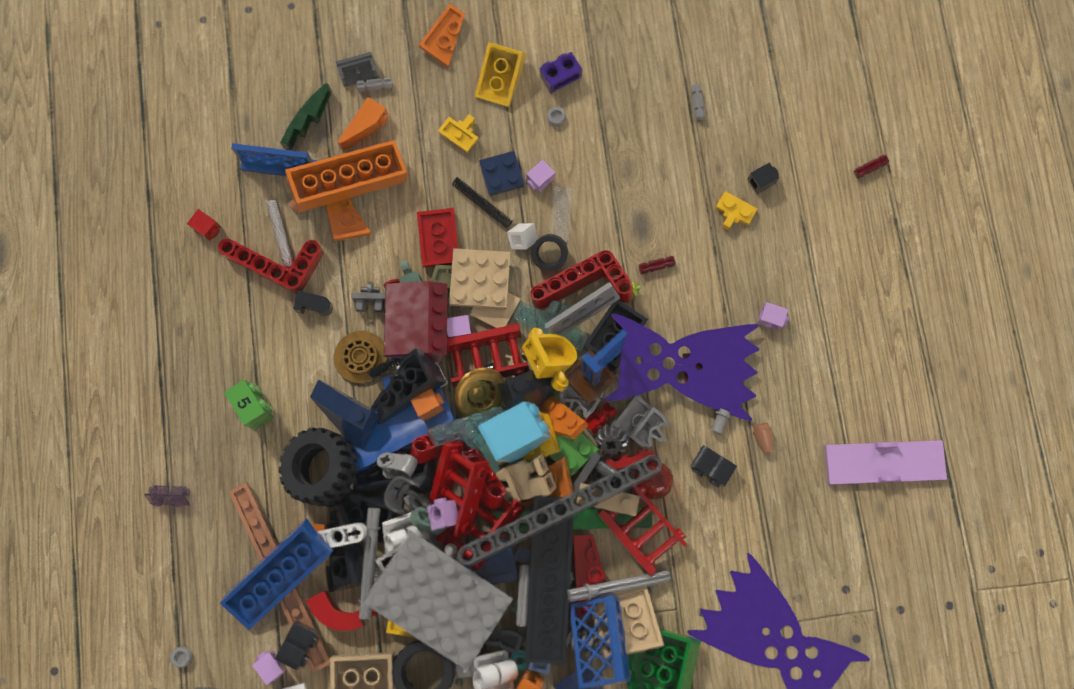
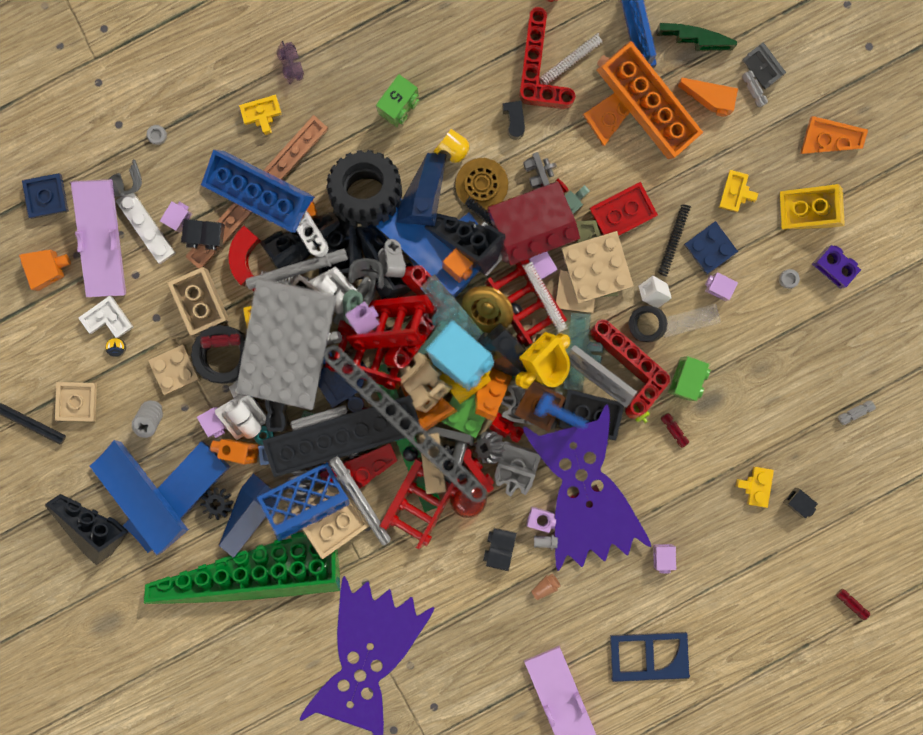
camera: 70 degrees right, 10 degrees up
none -> dark red axle [201,334,240,348]
none -> yellow hinge [239,95,282,135]
none -> black hinge [403,446,418,462]
none -> yellow helmet [433,129,470,163]
none -> white piece [522,262,568,332]
none -> lavender brick [526,506,557,533]
none -> dark blue window [610,632,690,682]
none -> bright green brick [668,356,711,401]

